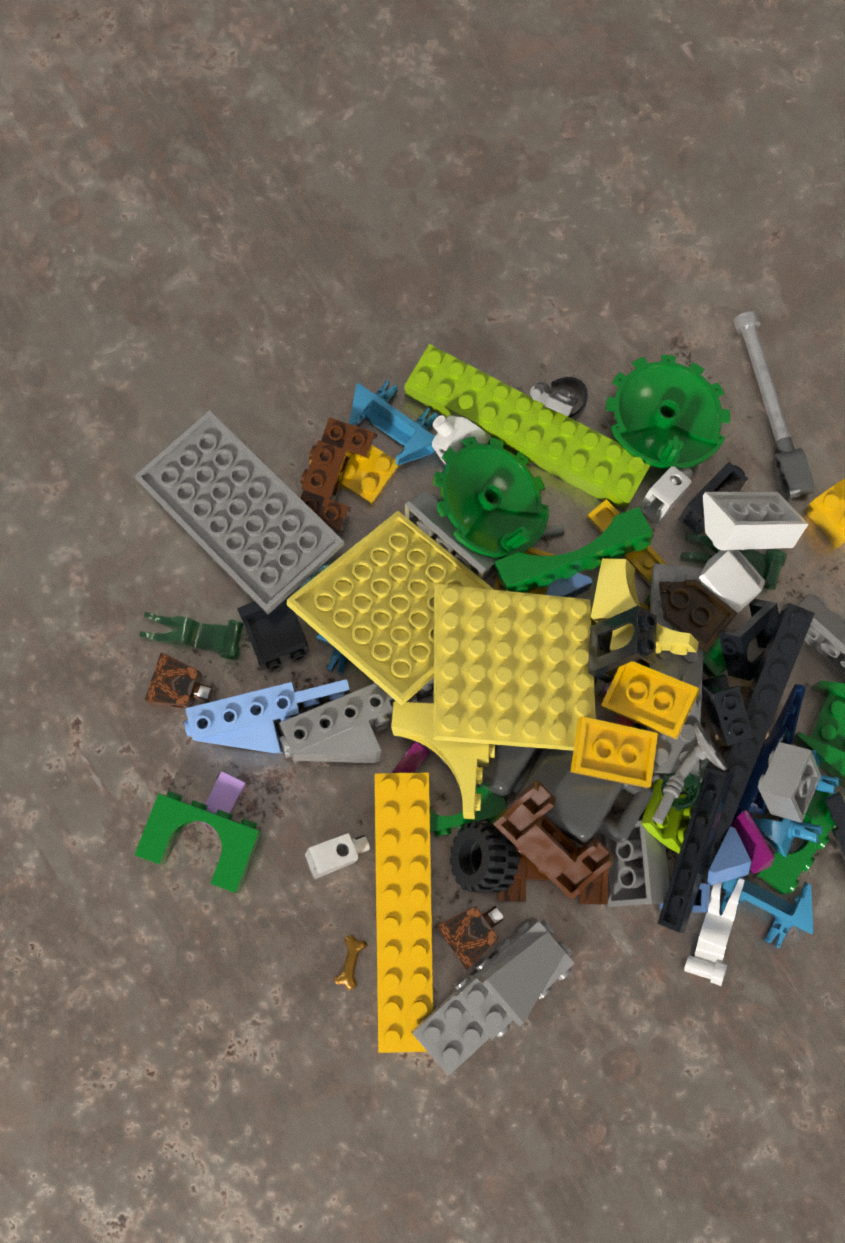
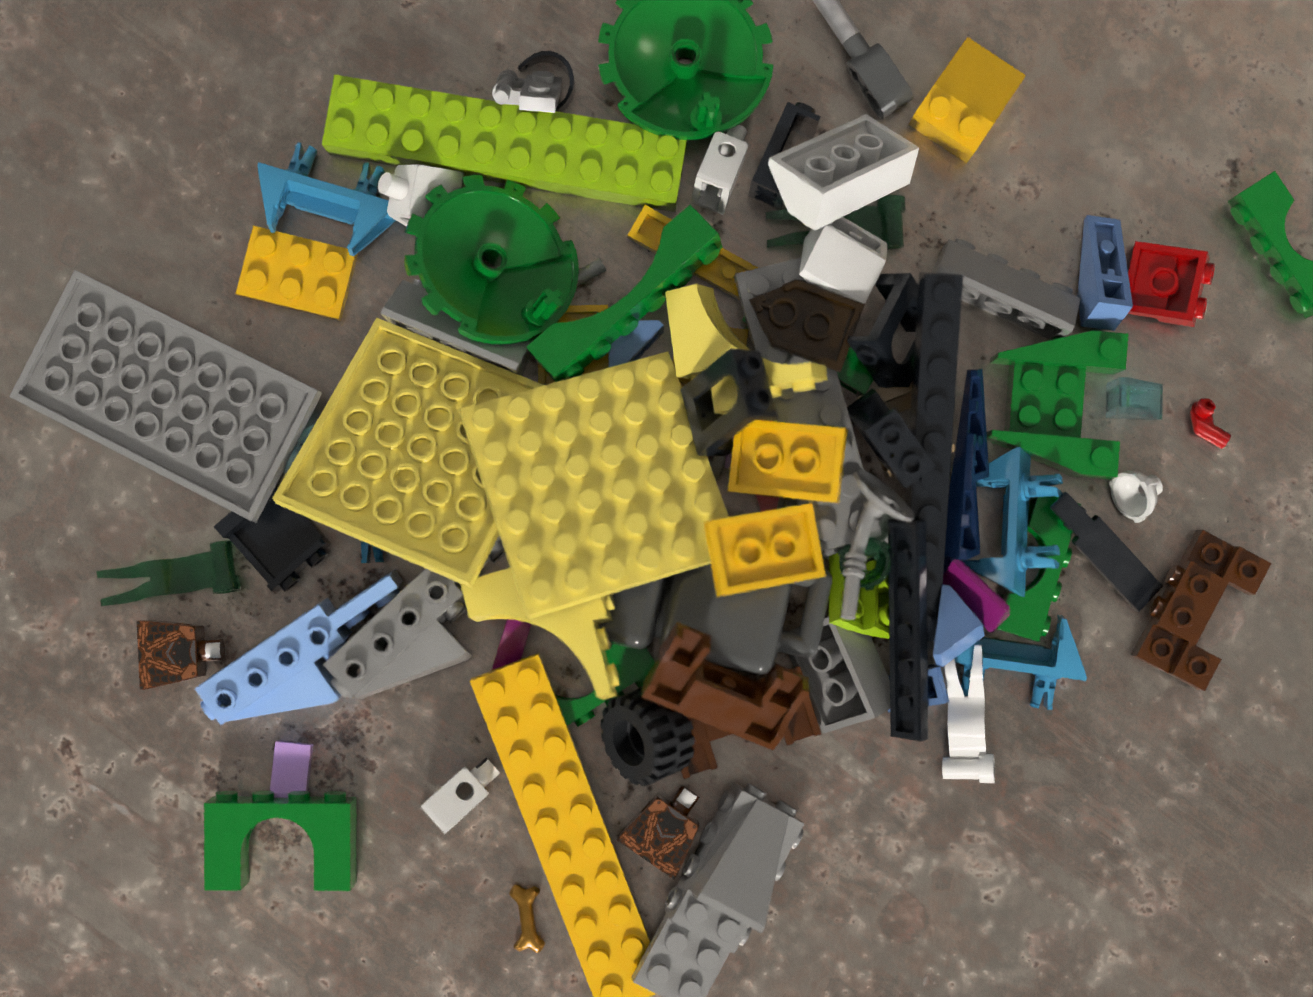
camera: 20 degrees left, 10 degrees up
reddish brown bracket [300,417,378,531] -> none
light grey brick [758,742,821,823] -> none

